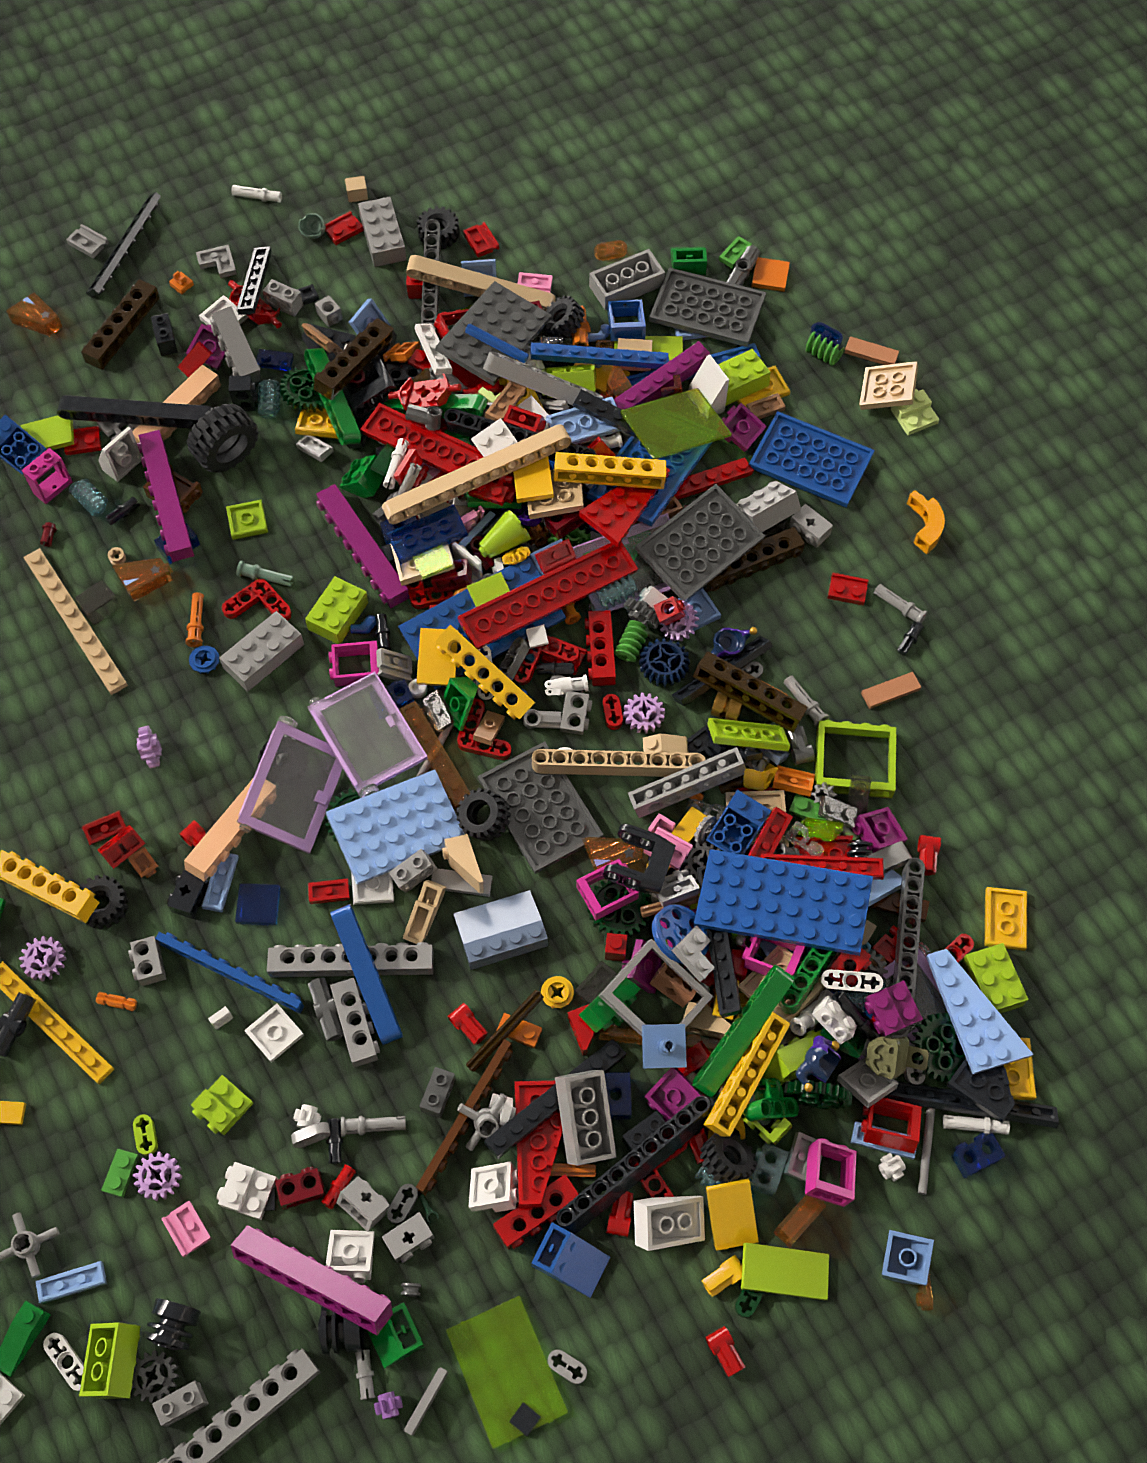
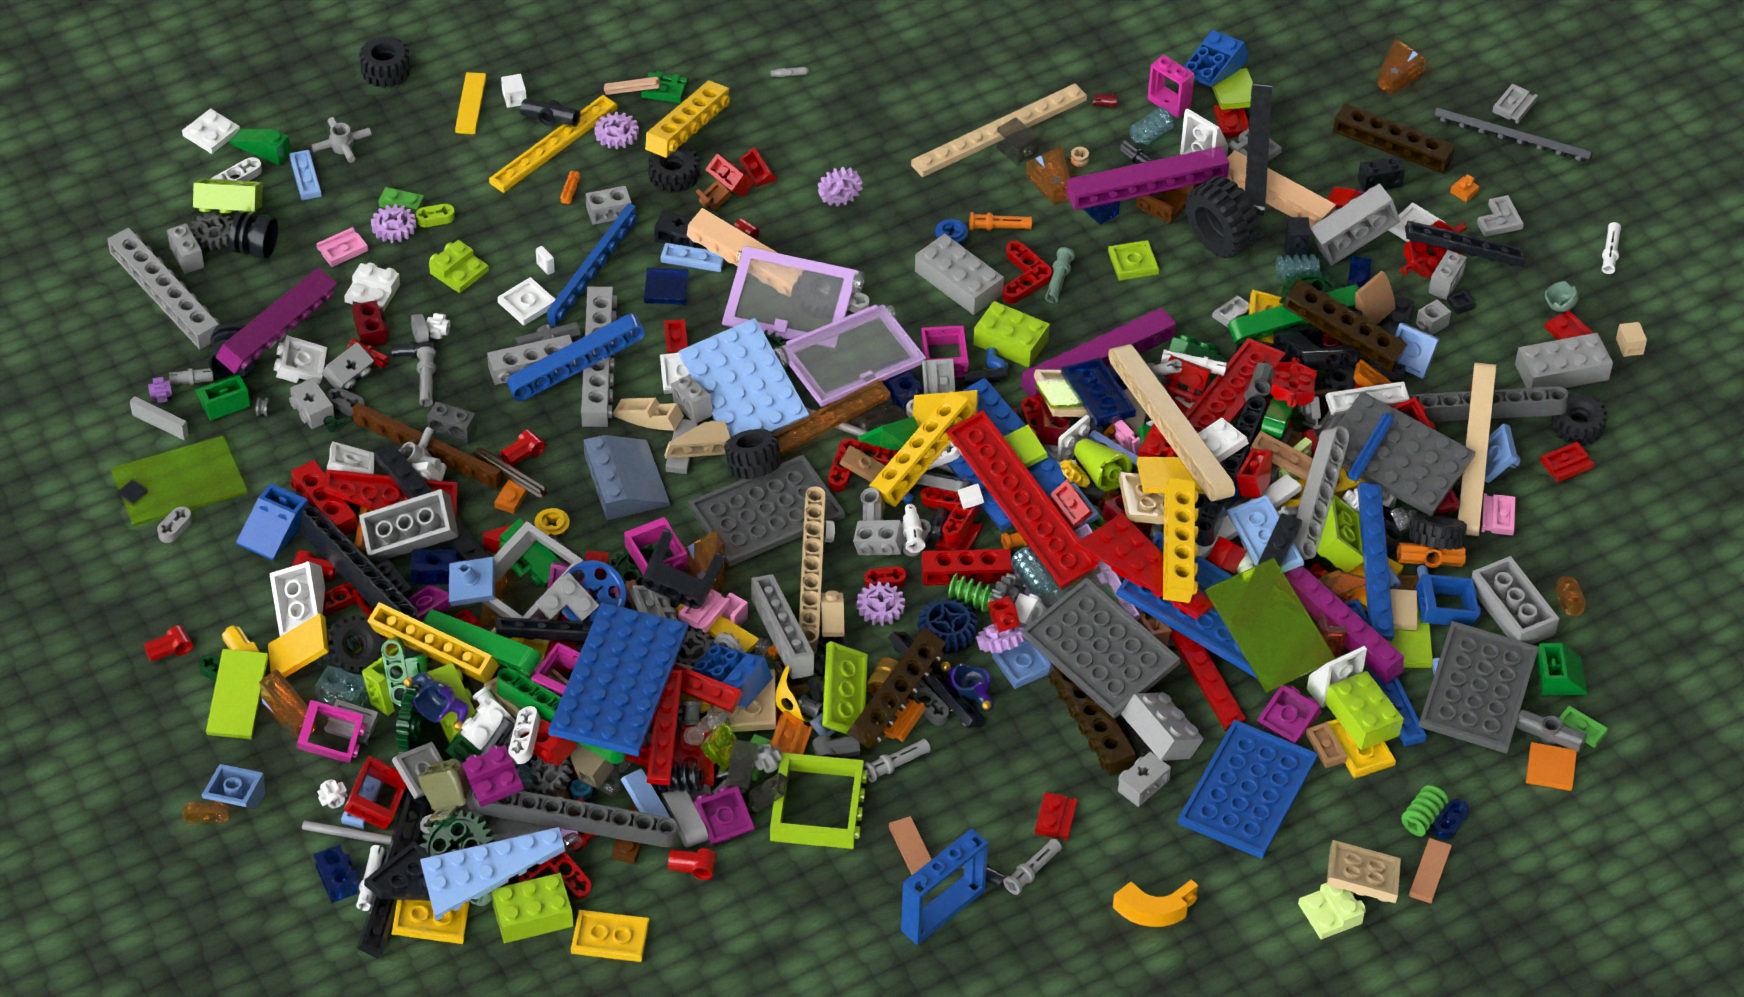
camera: 90 degrees right, 15 degrees down
none -> blue window [901,828,988,945]

